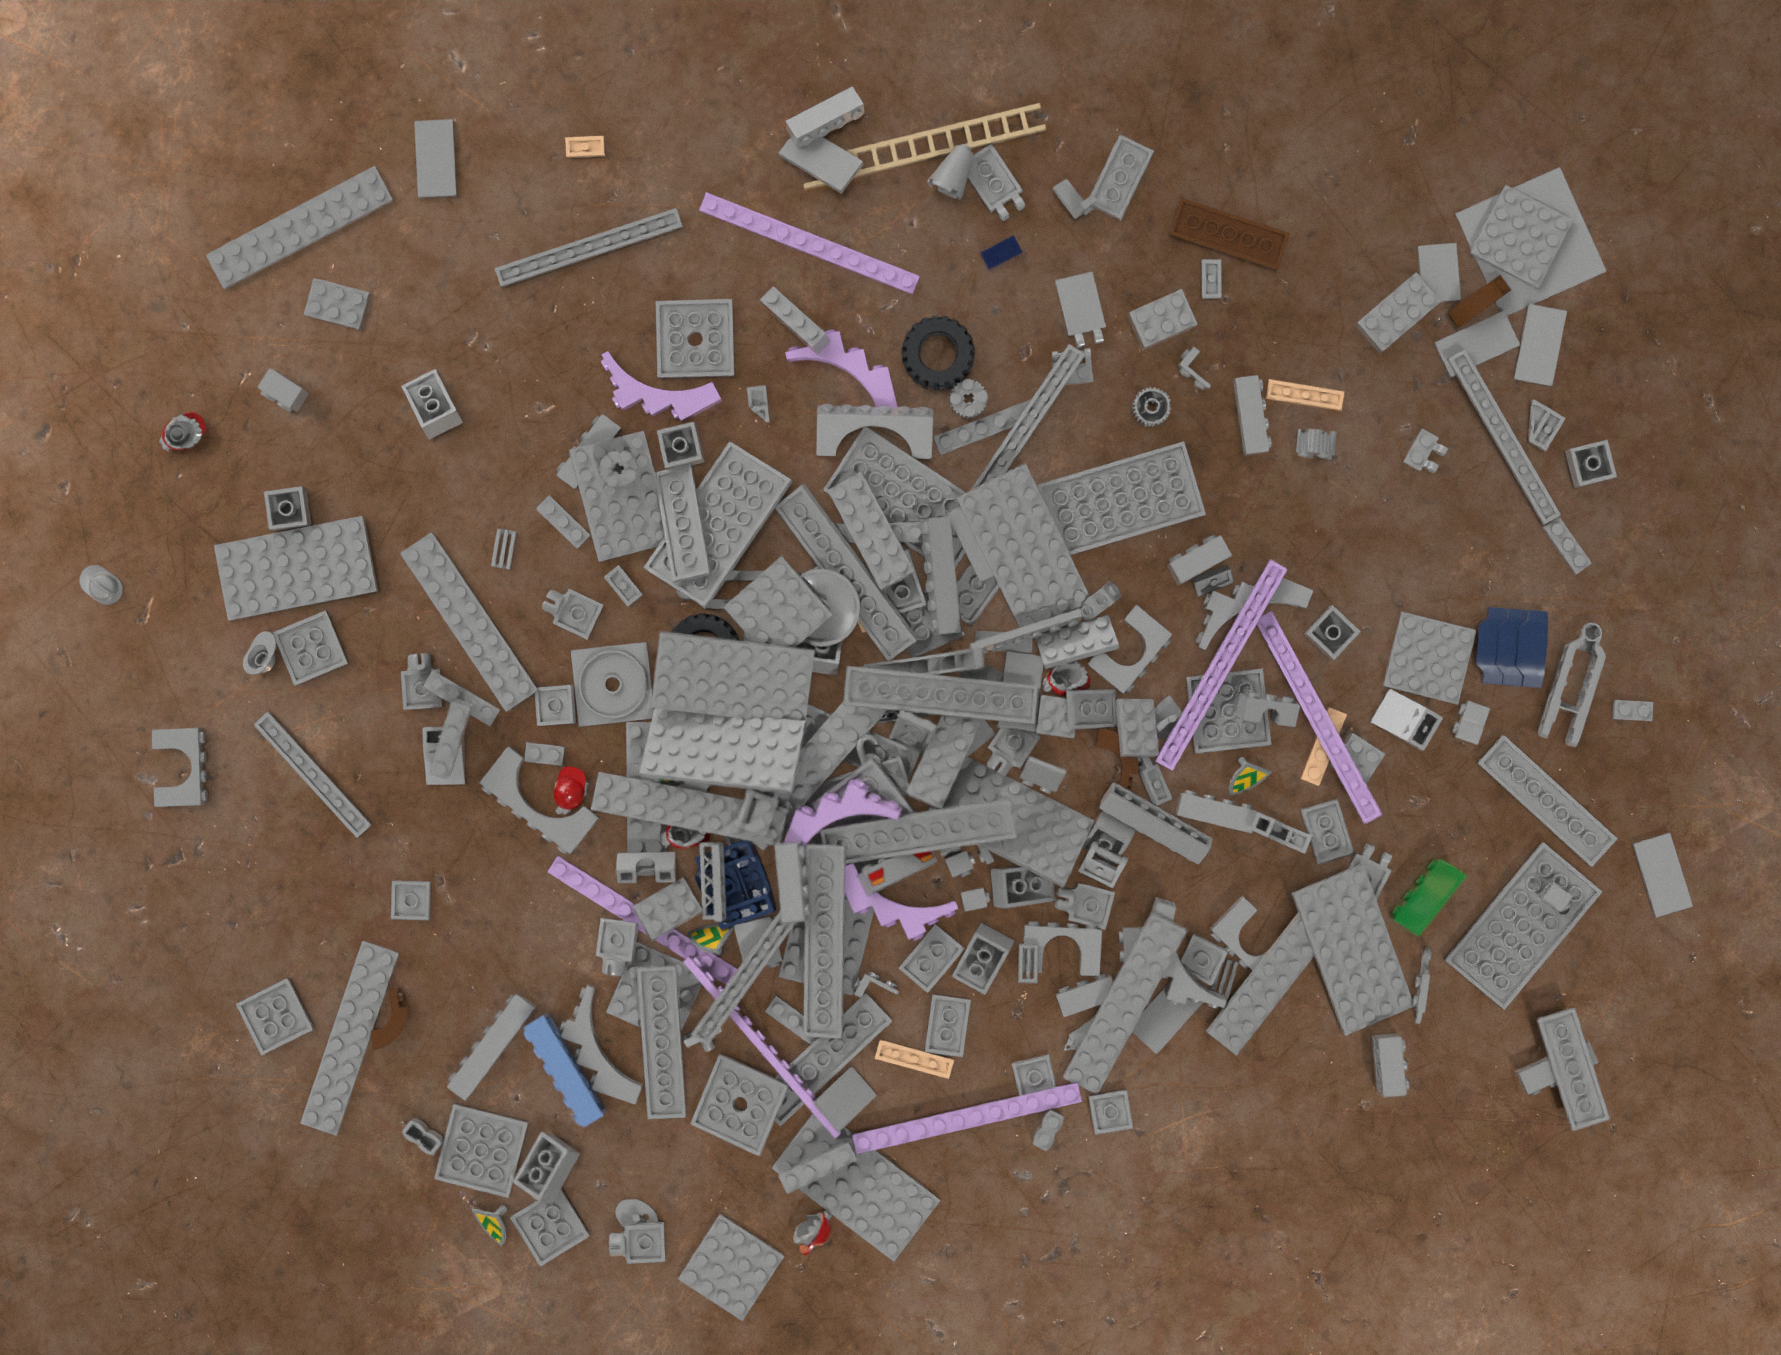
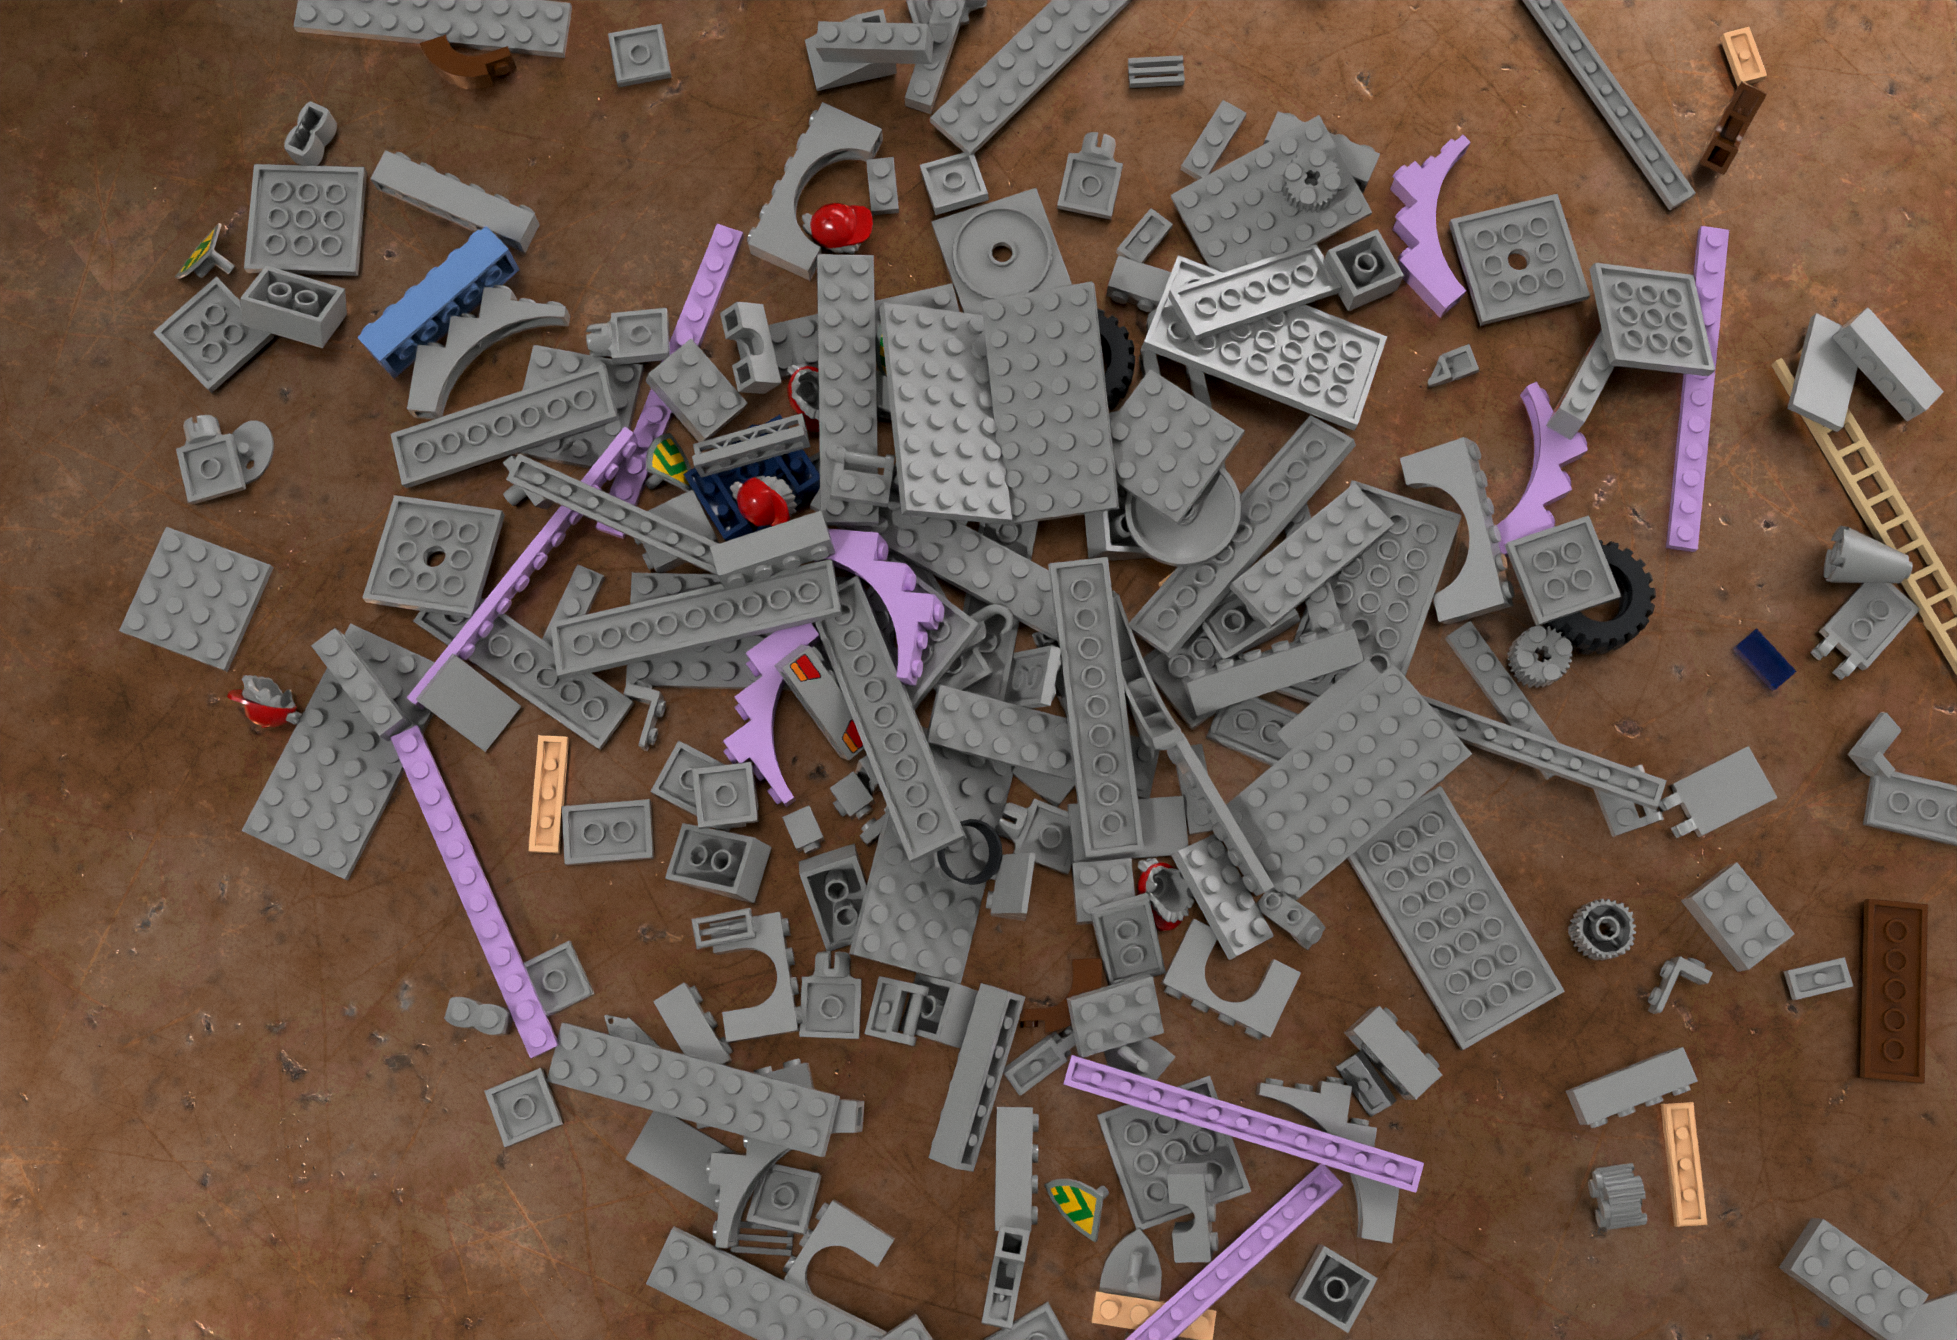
camera: 75 degrees right, 10 degrees down
none -> light grey panel [692,762,759,830]
none -> red hair [730,476,797,526]
none -> black tyre [937,819,1002,885]
none -> light grey shield [1099,1228,1162,1301]
none -> light grey brick [1106,256,1171,312]
none -> light grey plate [1504,515,1621,626]
none -> light grey plate [1589,263,1715,376]
none -> reddish brown arch [1699,81,1767,175]

